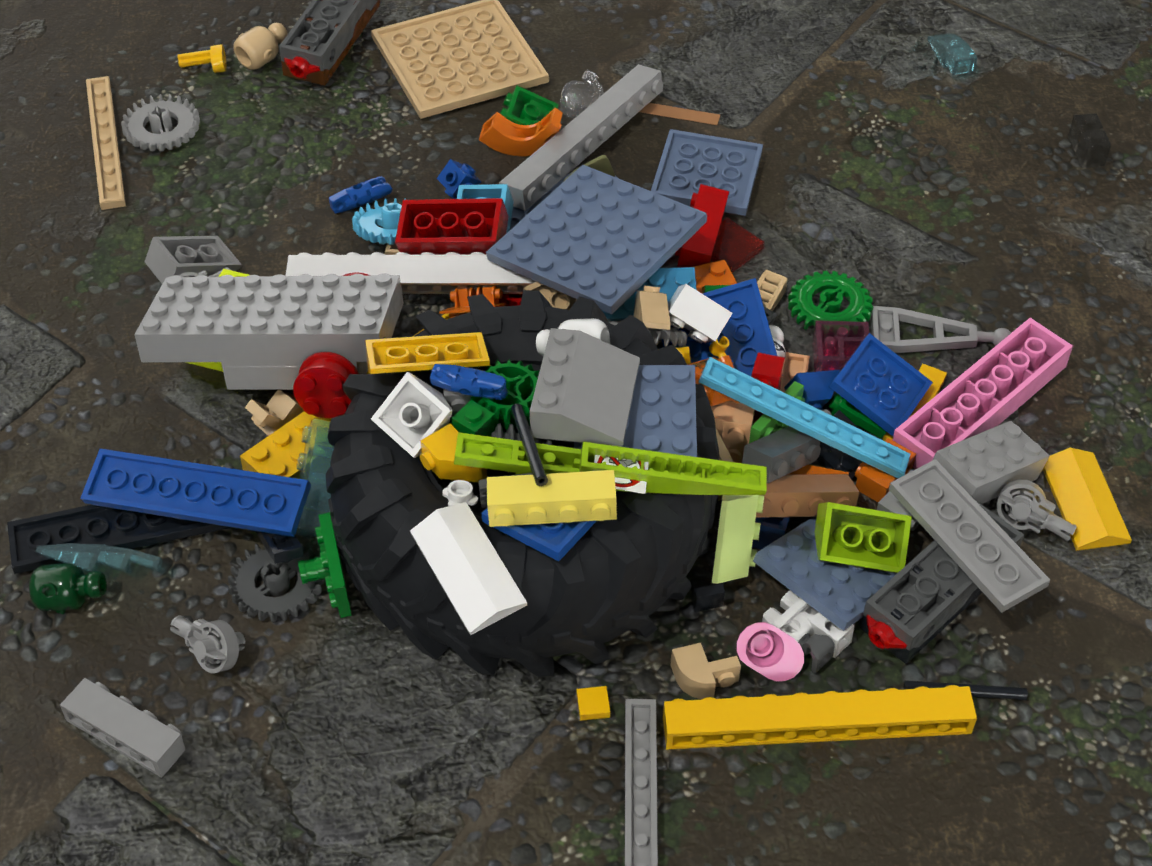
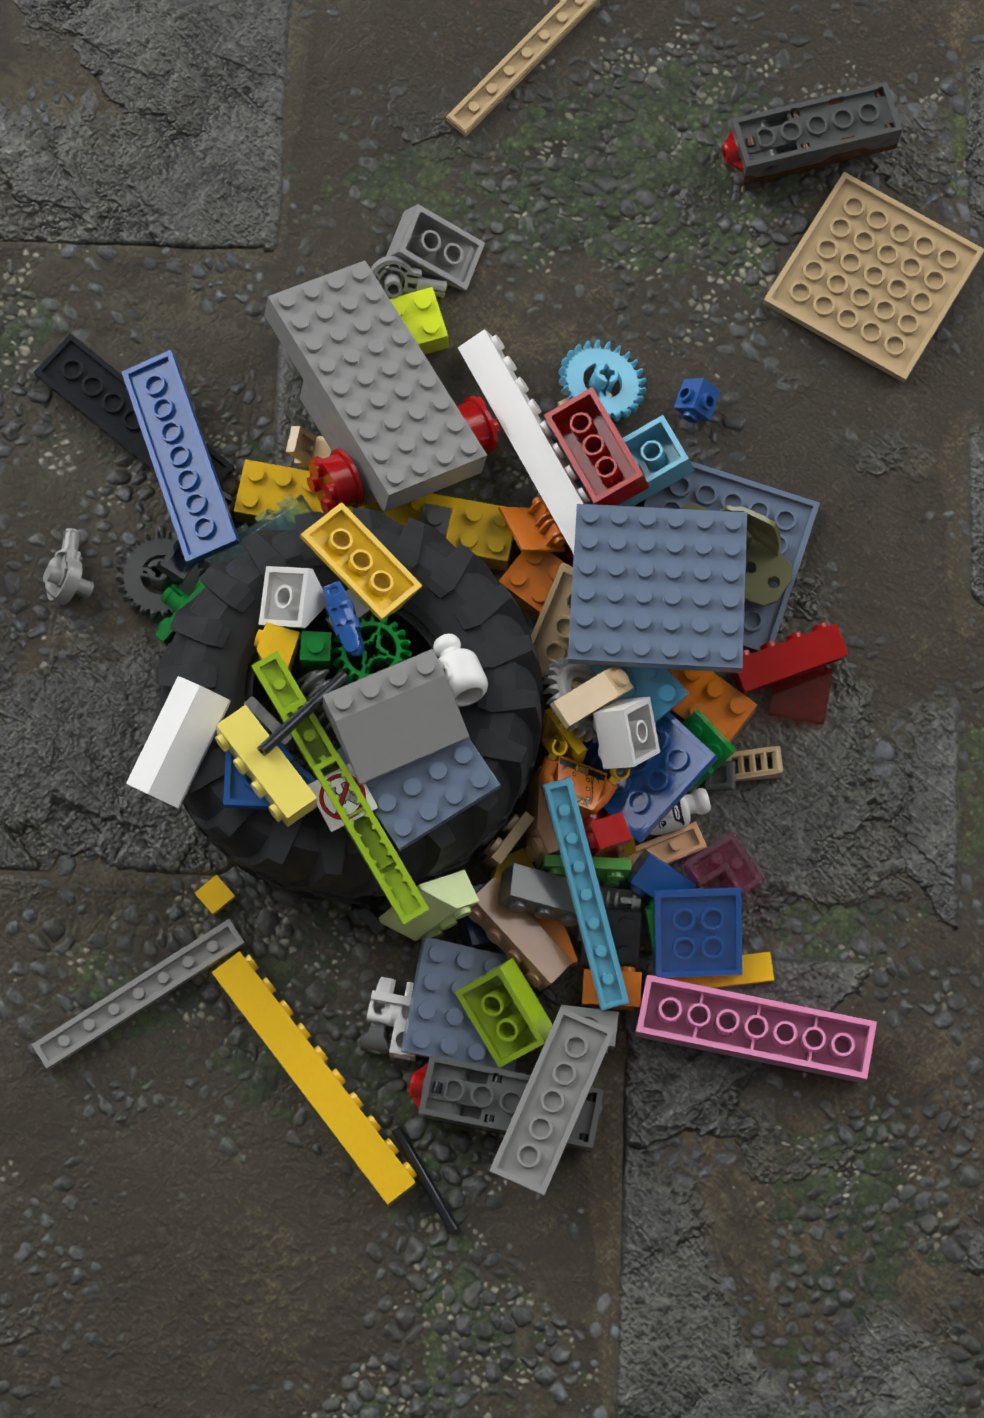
camera: 55 degrees right, 25 degrees up
dark green piece [29,563,107,614] -> none
clear light blue slope [36,543,163,573] -> none
light grey gear [121,94,200,152] -> none
yellow piece [177,44,227,73] -> none
tan piece [234,22,288,70] -> none
blue hinge [329,176,392,214] -> none
white plate [443,480,478,506] -> none
orange arch [479,107,563,156] -> none
light grey brick [499,64,663,211] -> none
green plate [500,85,559,125] -> none
clear helmet [559,70,604,119] -> none
medium nougat sticker [639,103,720,125] -> none
sand blue plate [651,129,763,216] -> none
tan brick [671,643,741,699] -> none
bright pink piece [736,622,804,681] -> none
green gear [788,271,873,338] -> none
light grey plate [871,306,1011,353] -> none
light grey brick [932,421,1050,504] -> none
light grey pin [997,480,1077,541] -> none
yellow slope [1043,447,1132,551] -> none

